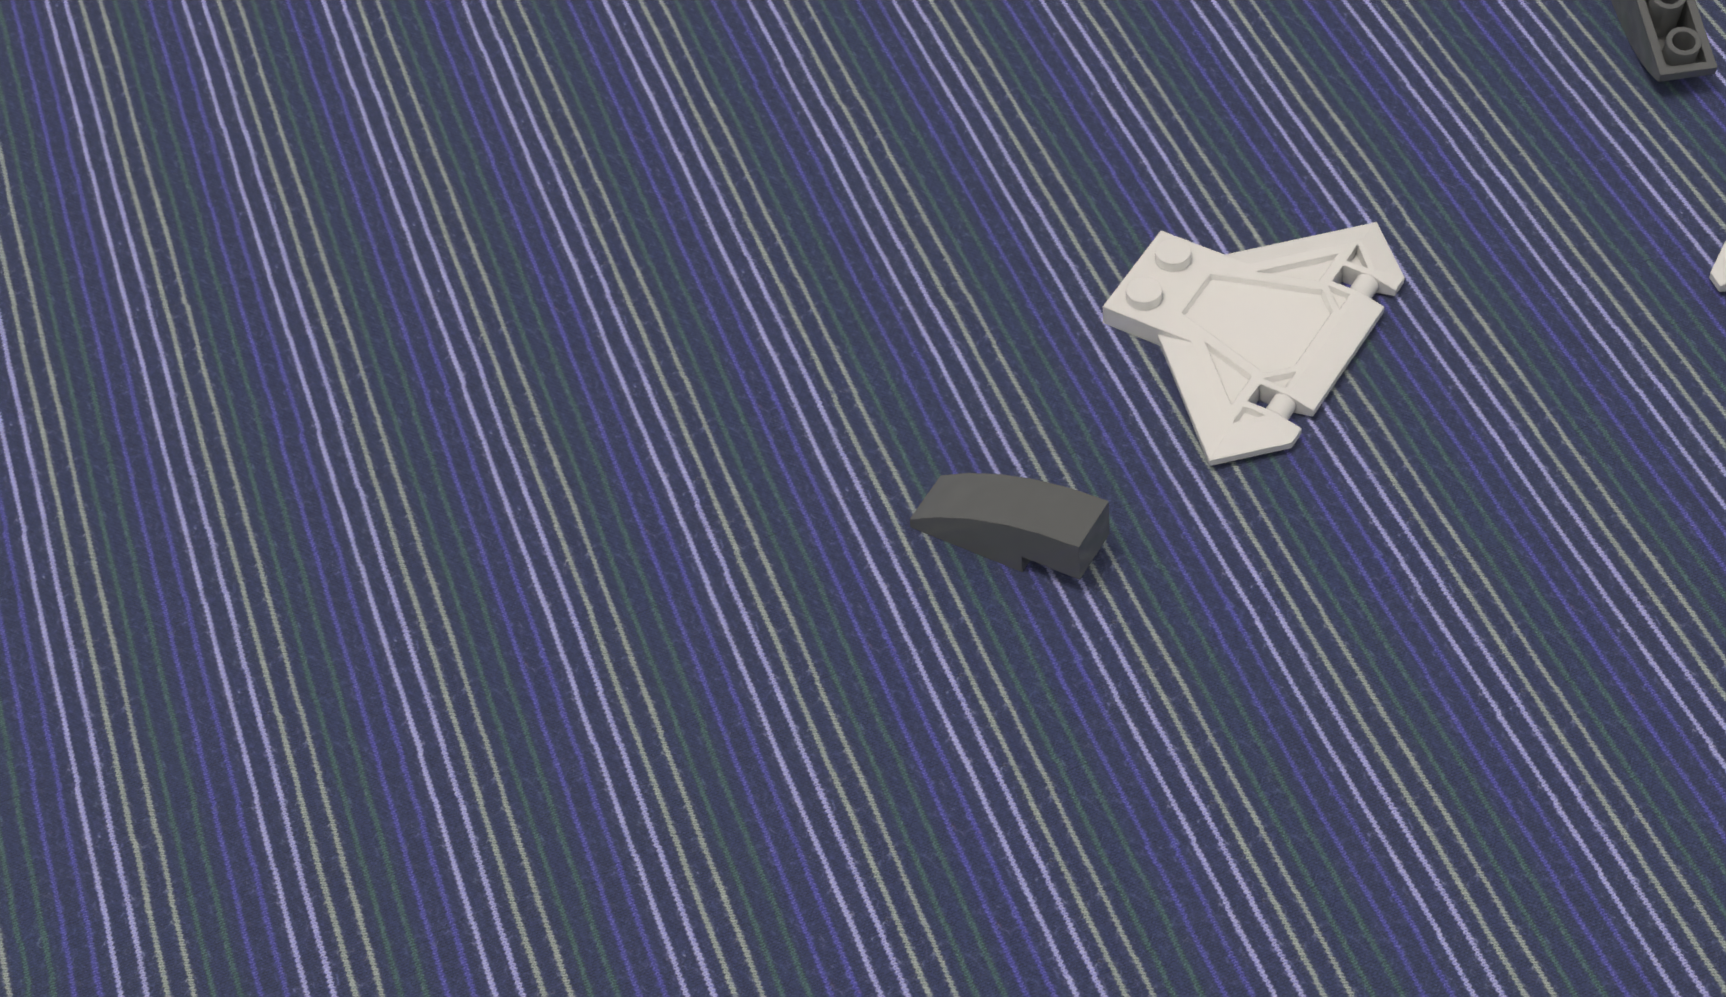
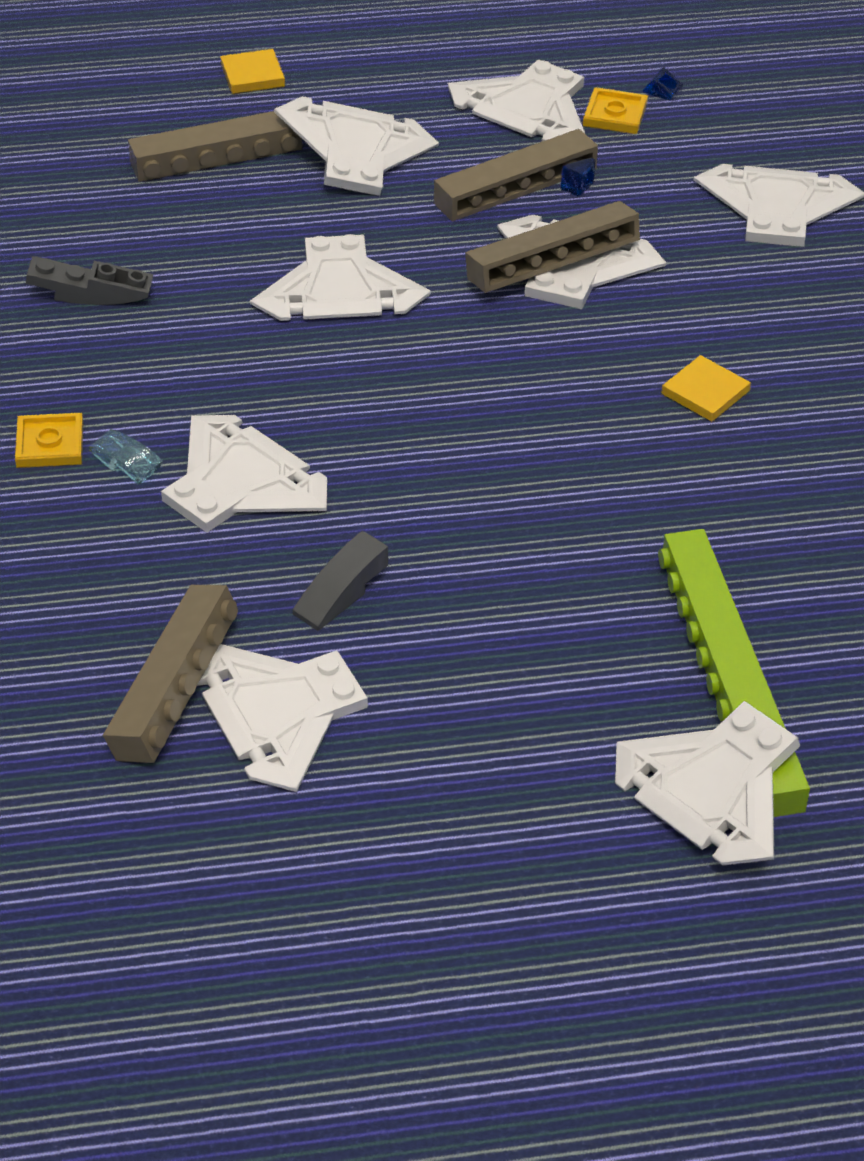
camera: 85 degrees left, 5 degrees down
none -> yellow tile [15,413,83,468]
none -> clear light blue slope [88,429,163,485]
none -> dark tan brick [103,585,238,763]
none -> white plate [197,644,368,792]

